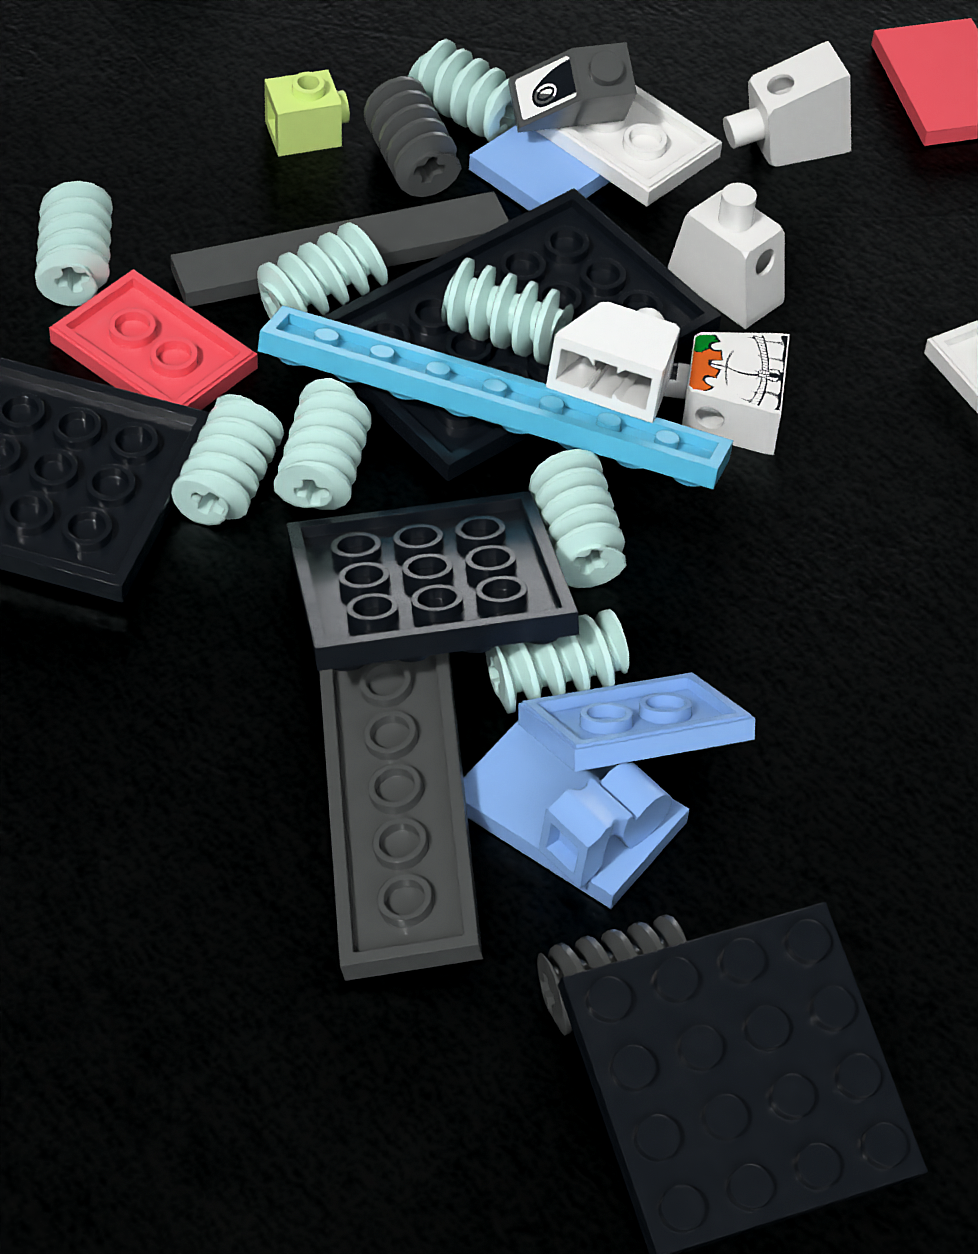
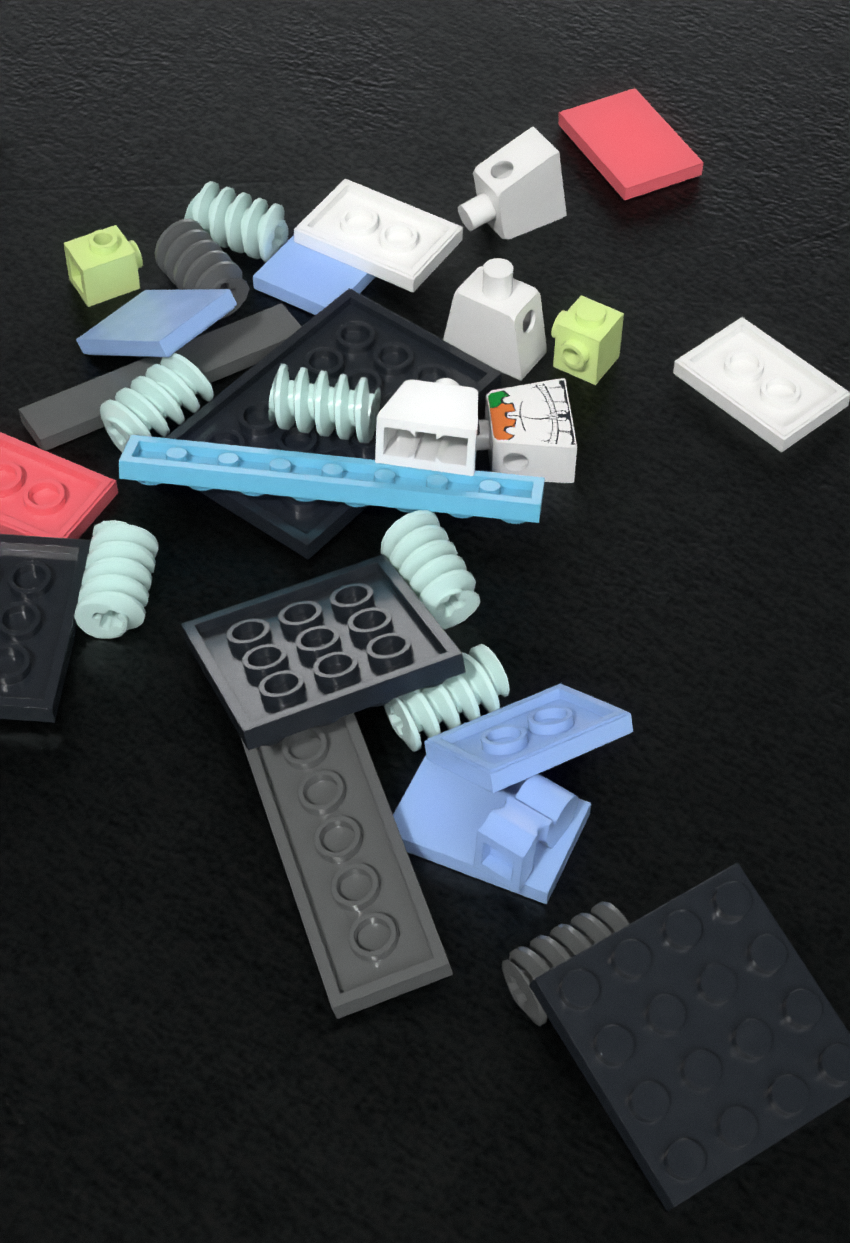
camera: 10 degrees left, 0 degrees up
light aqua piece [274,378,372,510] -> none
dark grey slope [508,42,637,133] -> none
none -> light blue tile [76,289,237,357]
none -> yellowish green brick [551,295,624,385]

